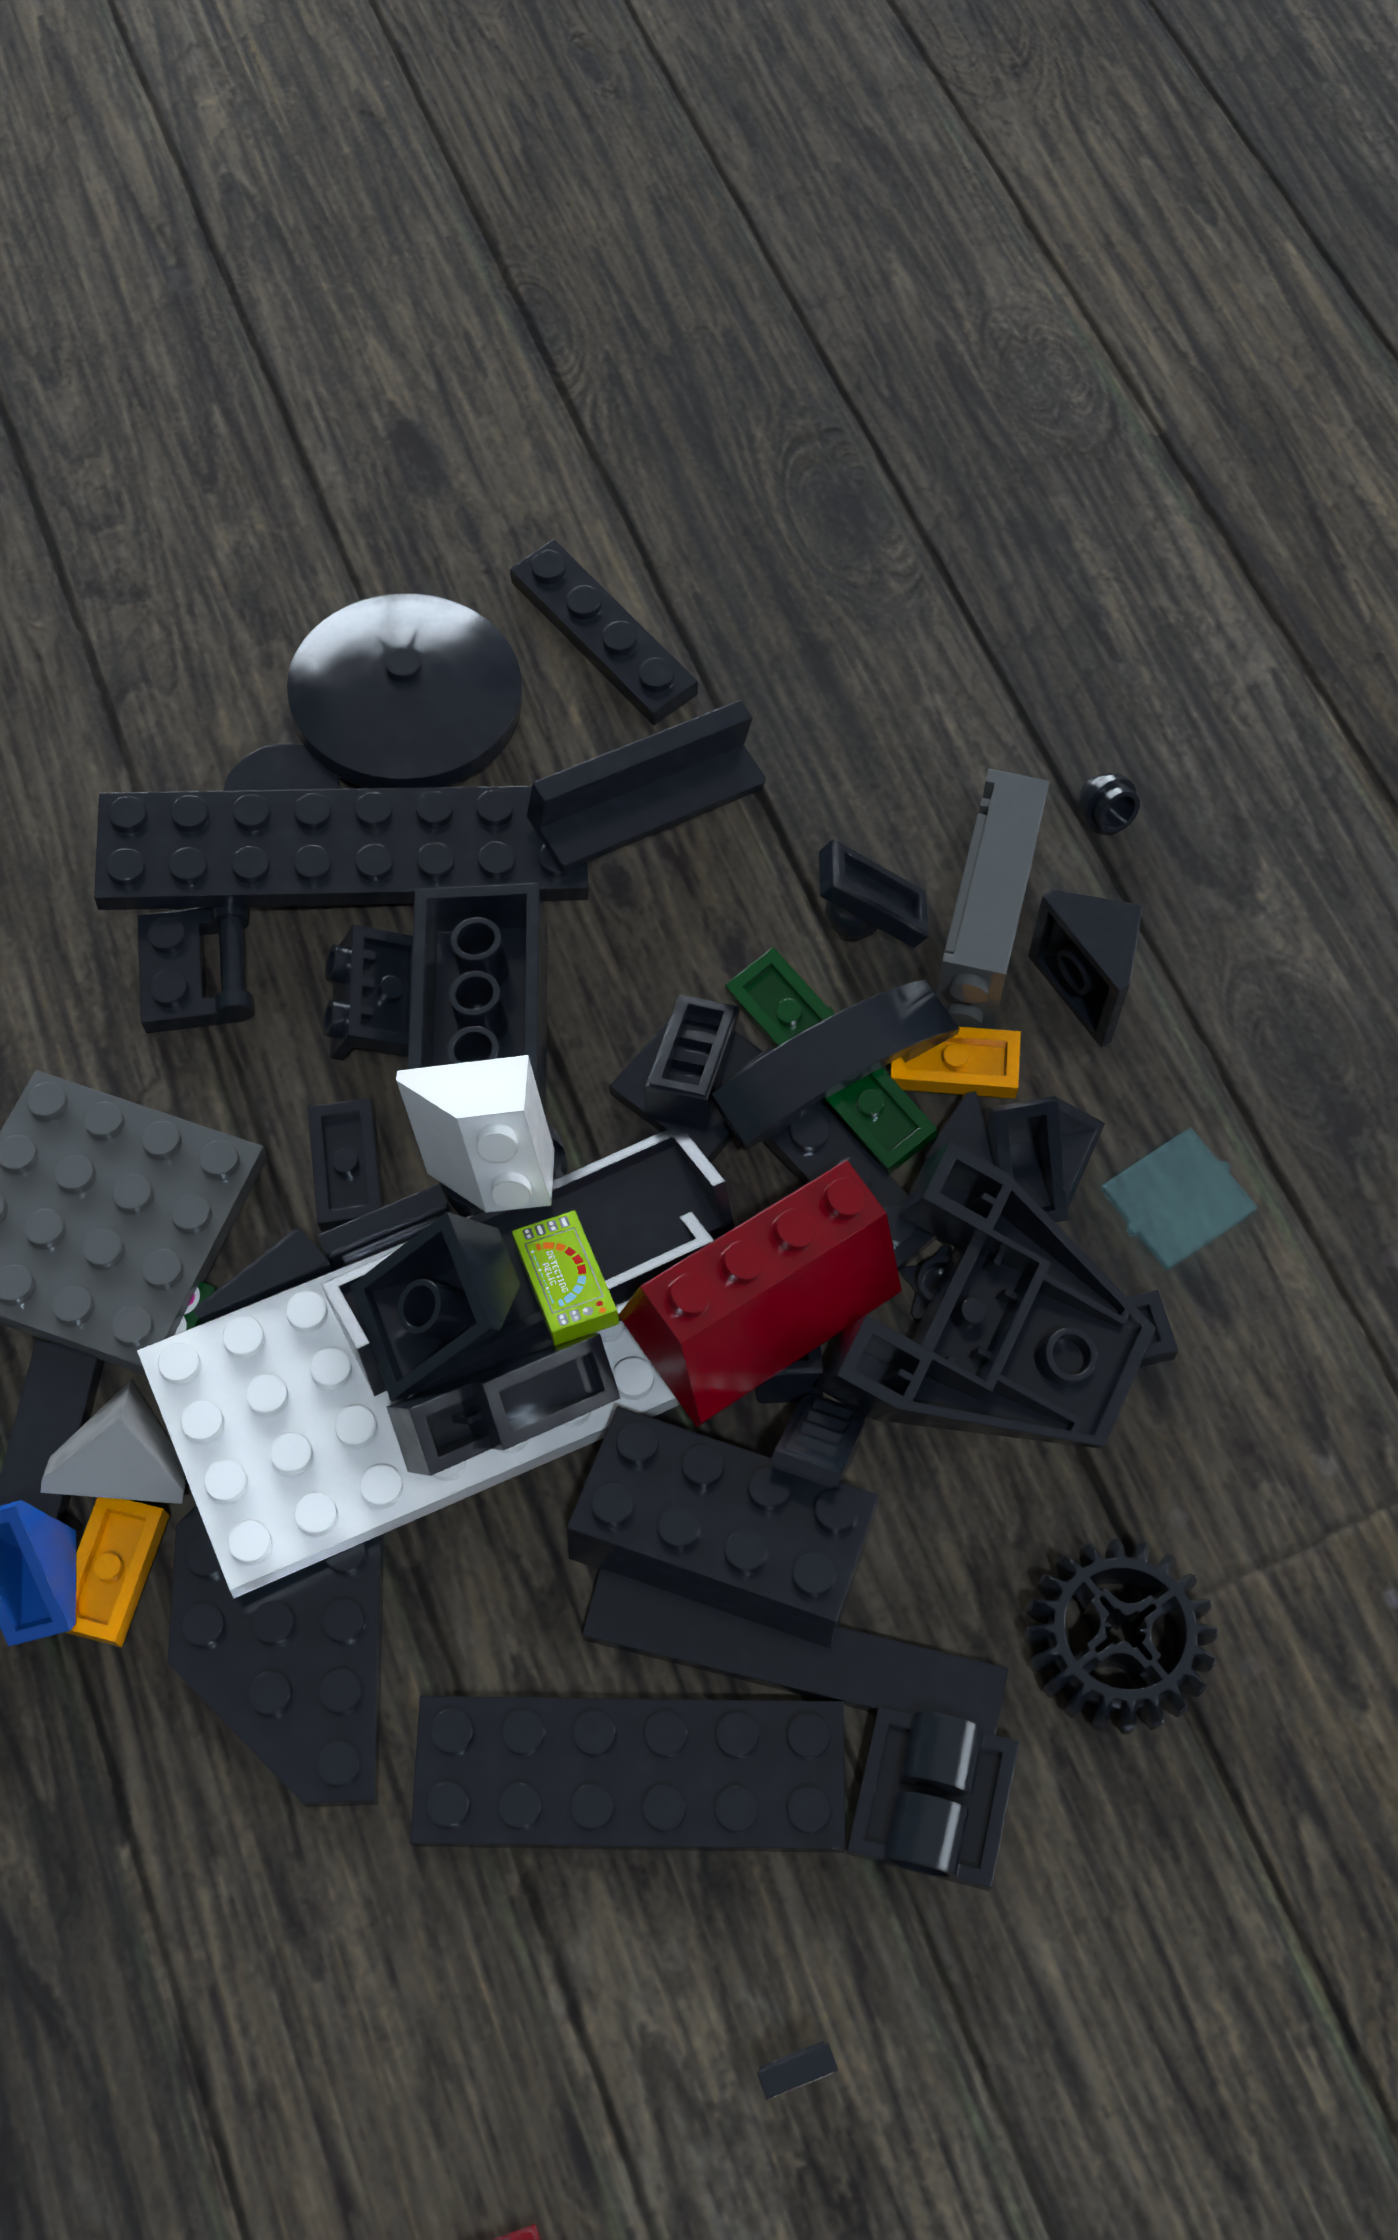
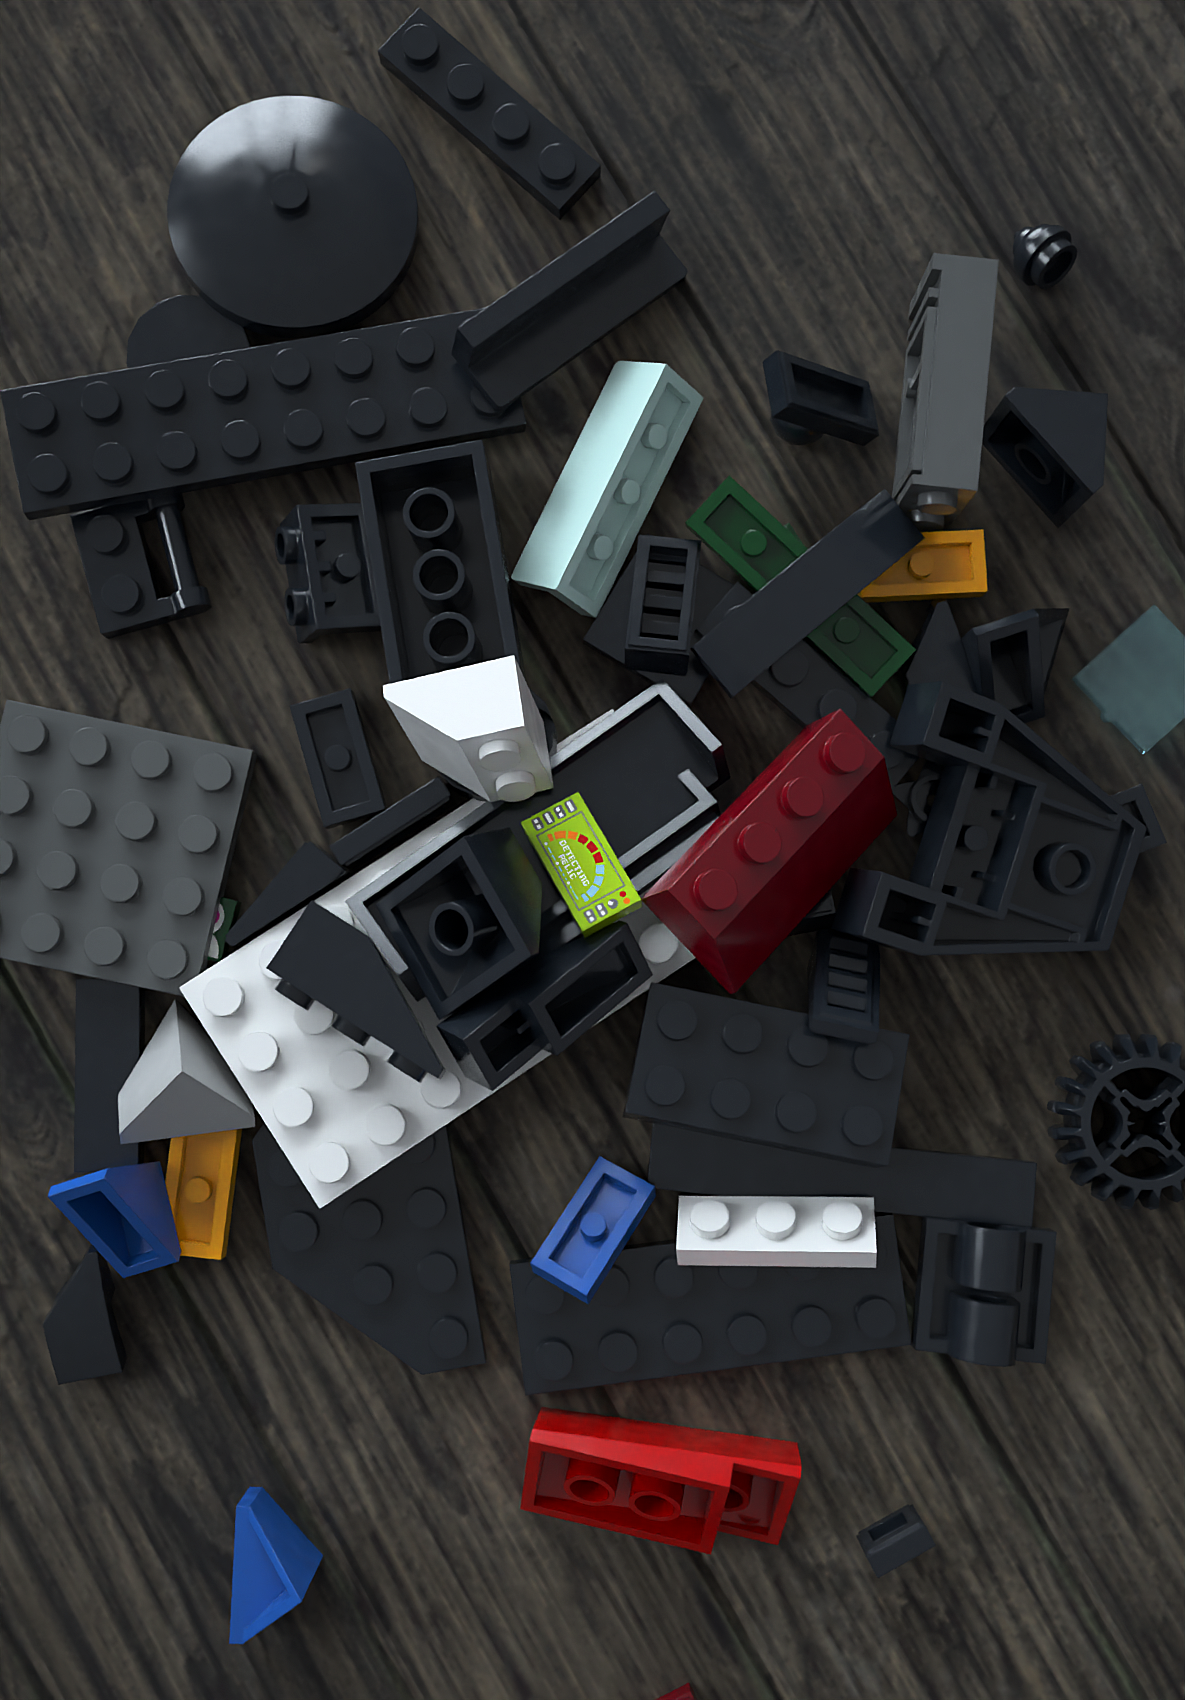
camera: 10 degrees left, 20 degrees up
none -> blue slope [229,1486,323,1644]
none -> black slope [266,900,446,1083]
none -> light aqua panel [511,361,704,618]
none -> red slope [520,1407,802,1555]
none -> blue plate [530,1156,656,1305]
none -> white plate [676,1196,877,1268]

